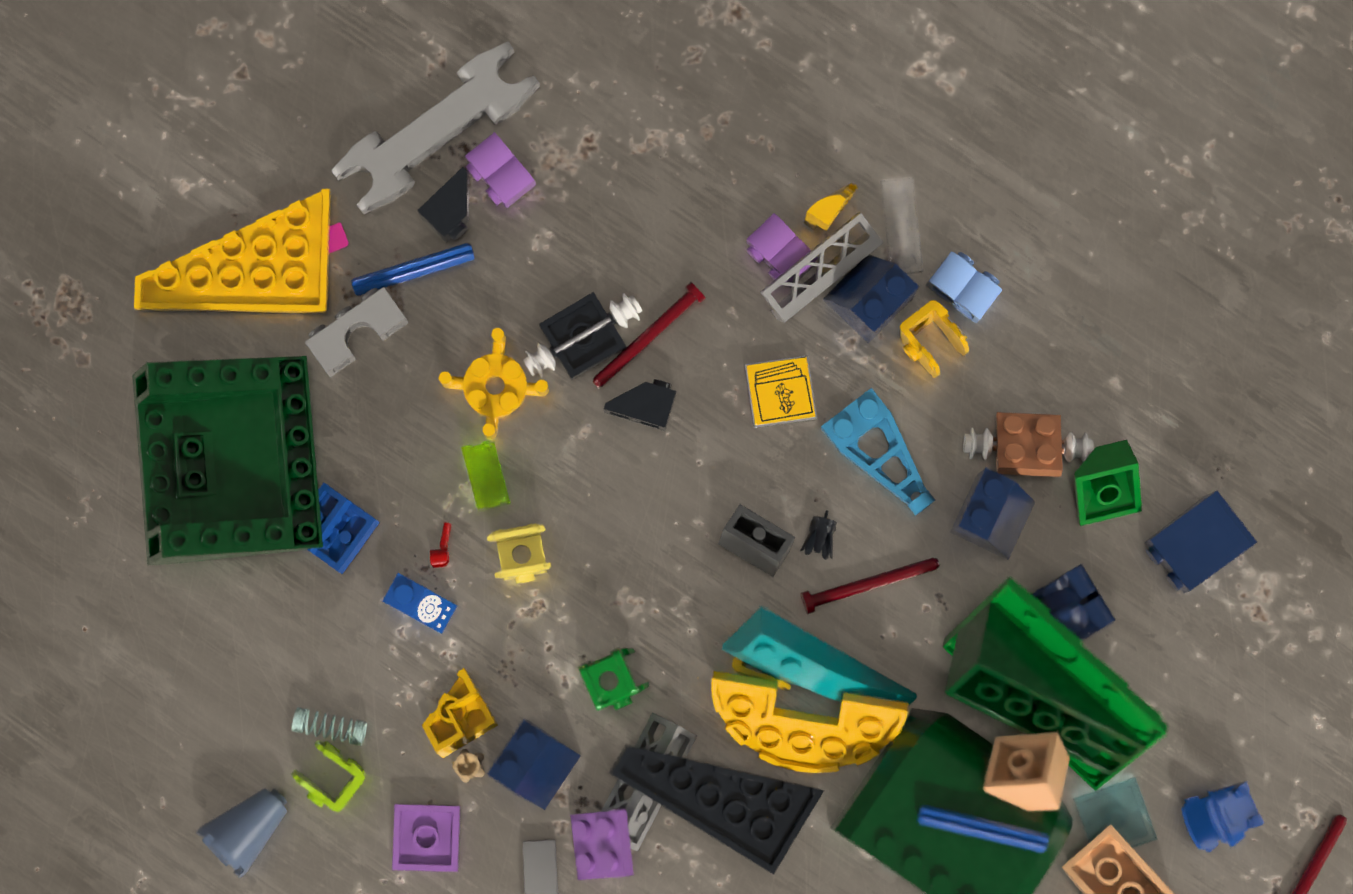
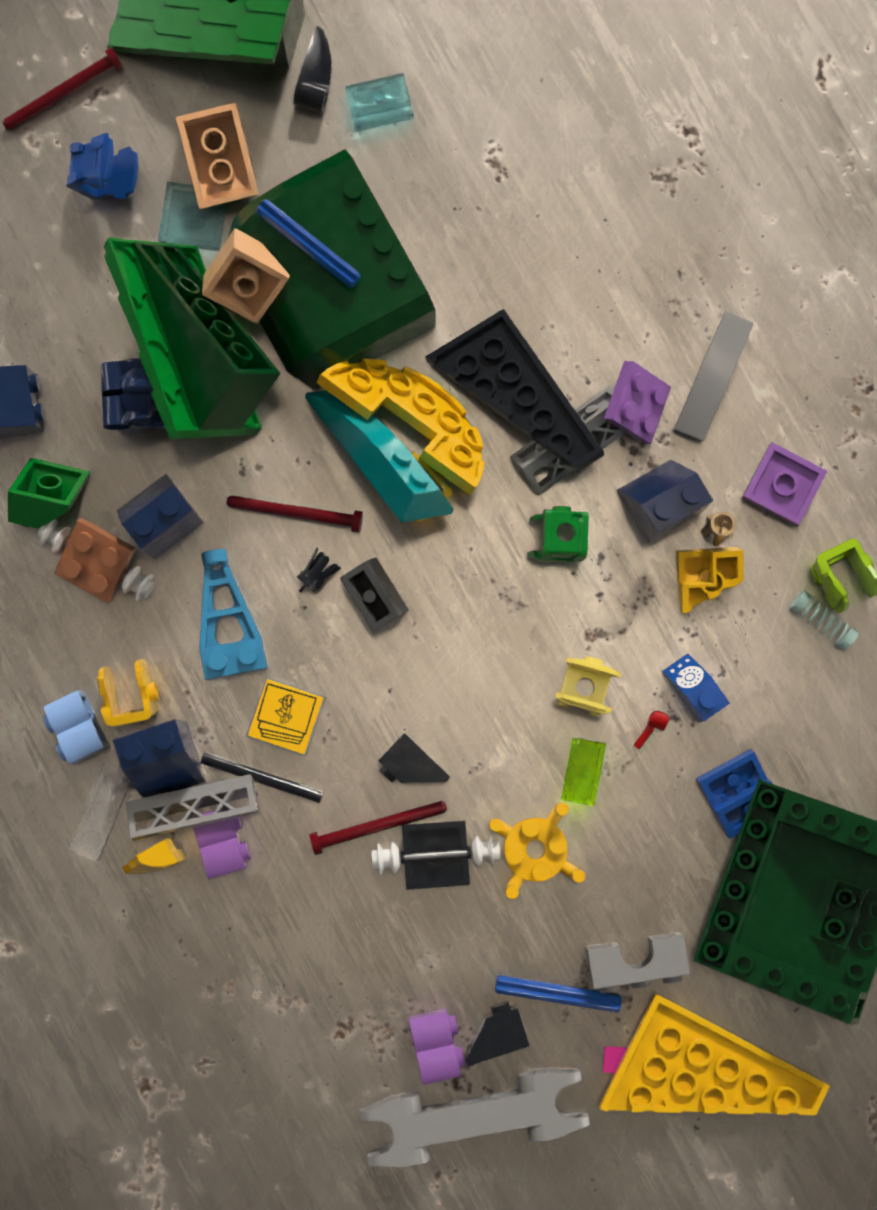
camera: 150 degrees left, 0 degrees up
none -> black bar [200,752,324,803]

